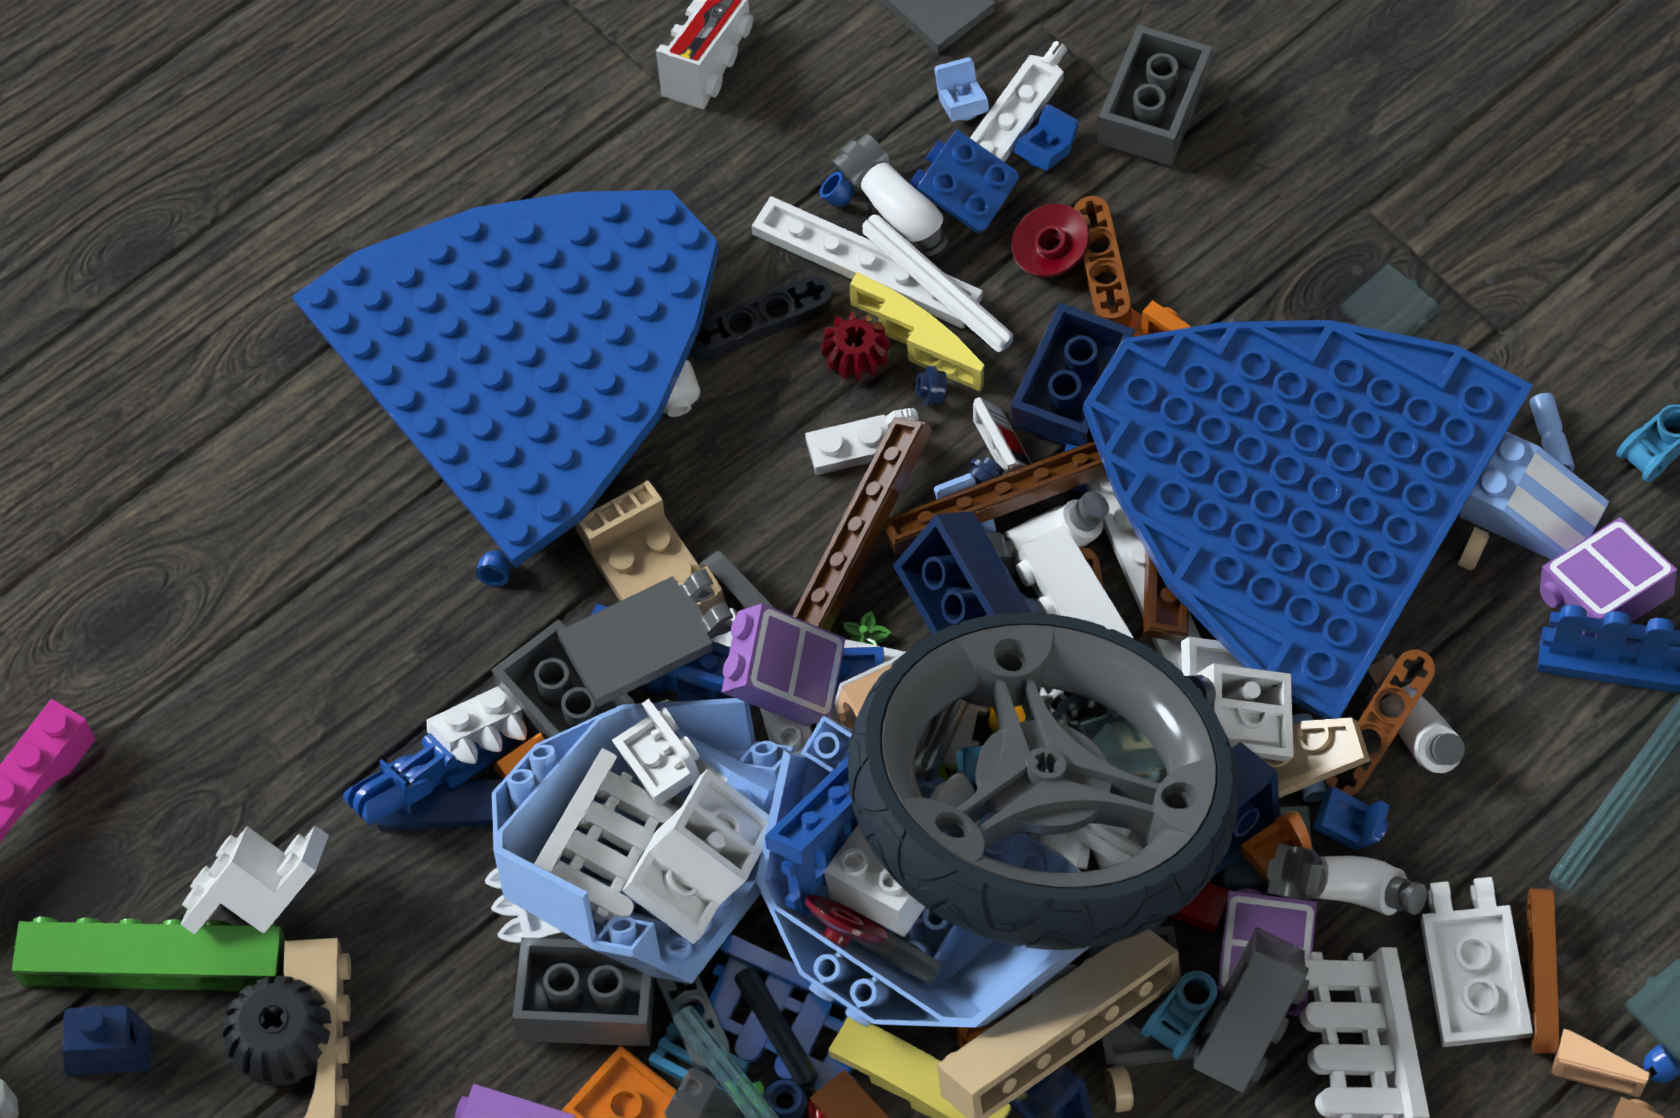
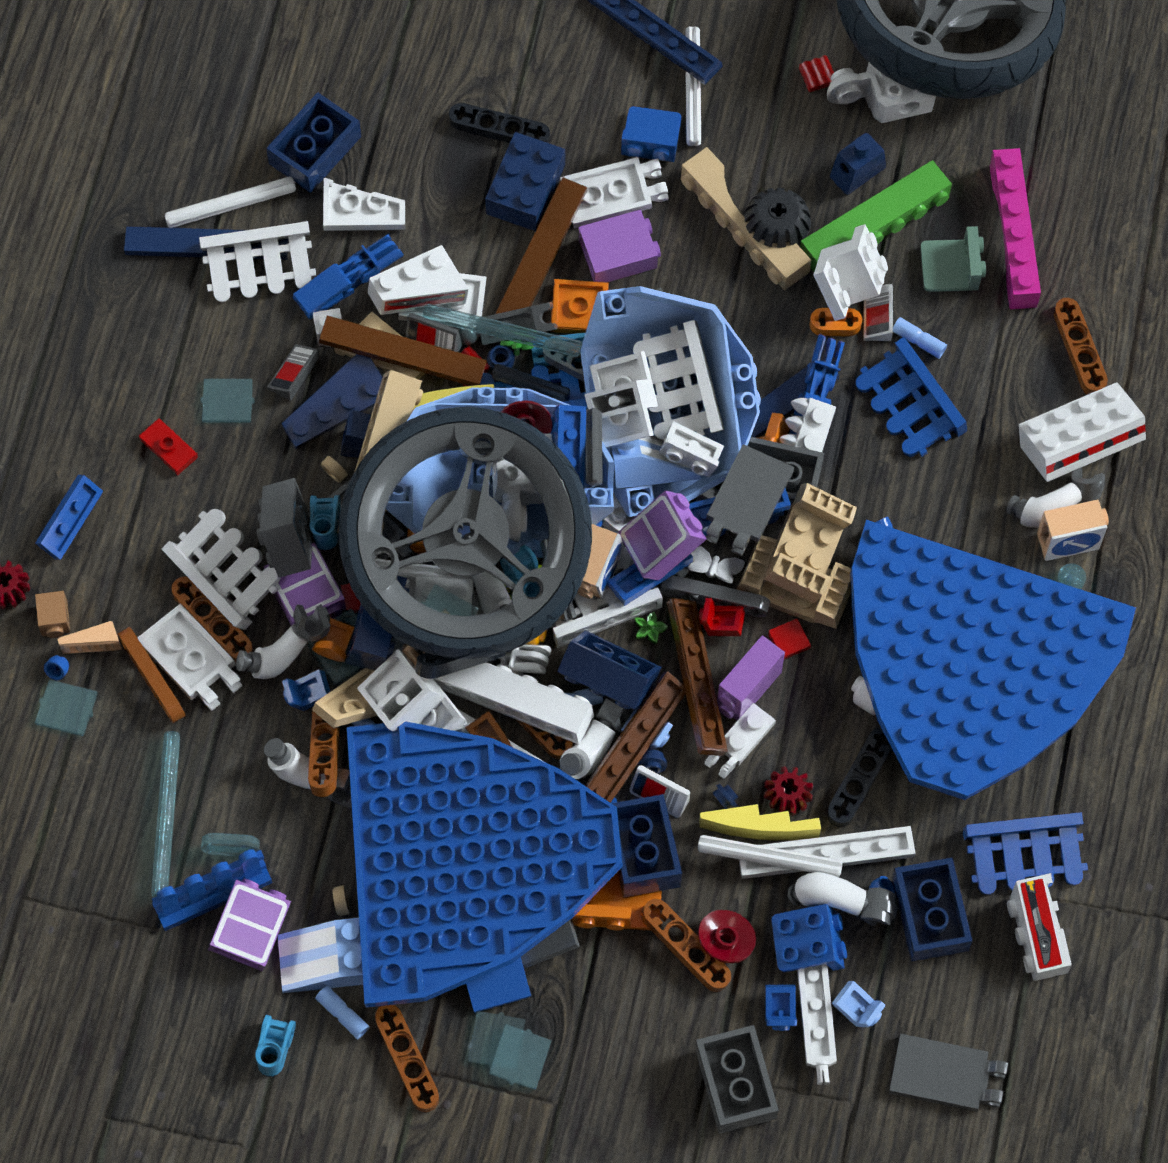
camera: 140 degrees right, 5 degrees up
none -> dark orange beam [172,576,253,663]
none -> clear light blue tile [201,833,260,857]
none -> dark orange beam [375,1005,439,1112]
none -> clear light blue piece [489,1024,552,1090]
none -> dark grey axle [585,408,603,487]
none -> red bracket [699,598,745,637]
none -> medium lavender brick [717,635,785,721]
none -> tan plate [764,483,857,603]
none -> red piece [768,619,811,659]
none -> orange beam [809,308,862,336]
none -> blue fence [856,337,967,457]
none -> slope [864,284,893,341]
none -> dark blue brick [892,858,972,962]
none -> light blue piece [893,317,947,359]
none -> sand green bracket [920,226,986,292]
none -> blue fence [963,812,1088,895]
none -> piece [1007,467,1105,528]
none -> white brick [1019,382,1146,482]
none -> piece [1037,500,1109,561]
none -> dark orange beam [1053,298,1108,395]
none -> clear light blue tile [1057,563,1086,589]

